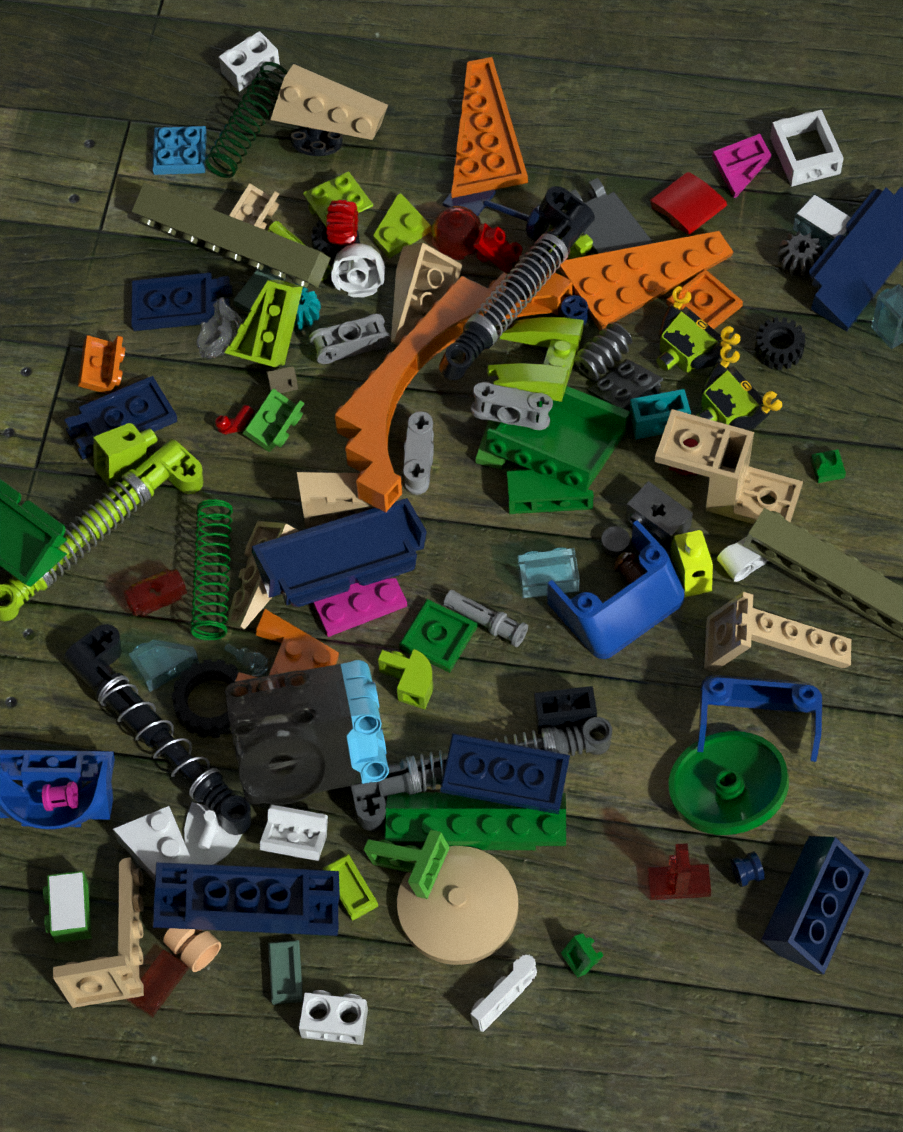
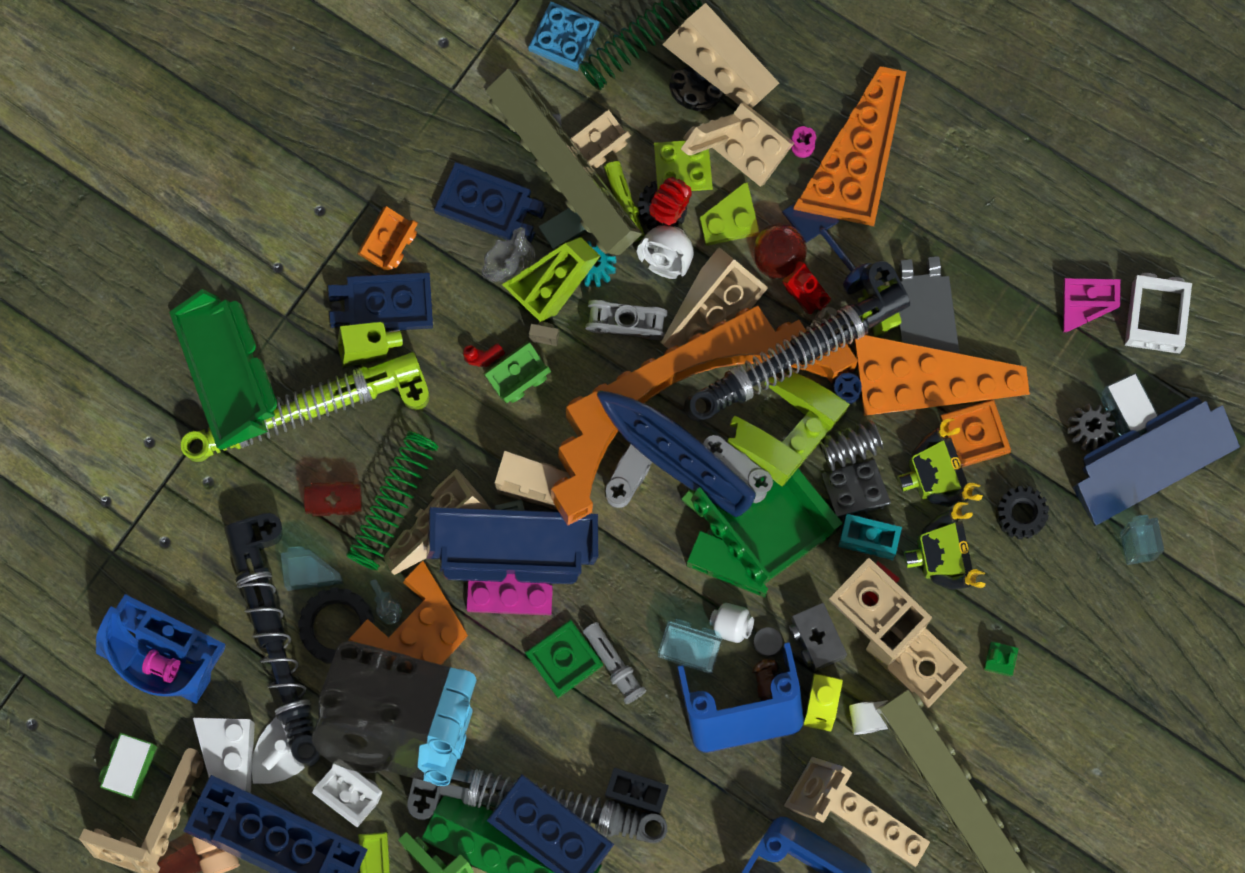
camera: 25 degrees right, 15 degrees up
lime brick [378,649,433,710] -> none
red slope [650,172,727,235] -> none
none -> dark blue piece [597,390,756,517]
none -> tan bracket [681,102,794,187]
none -> white head [710,603,754,643]
none -> dark pink bush [791,126,816,158]

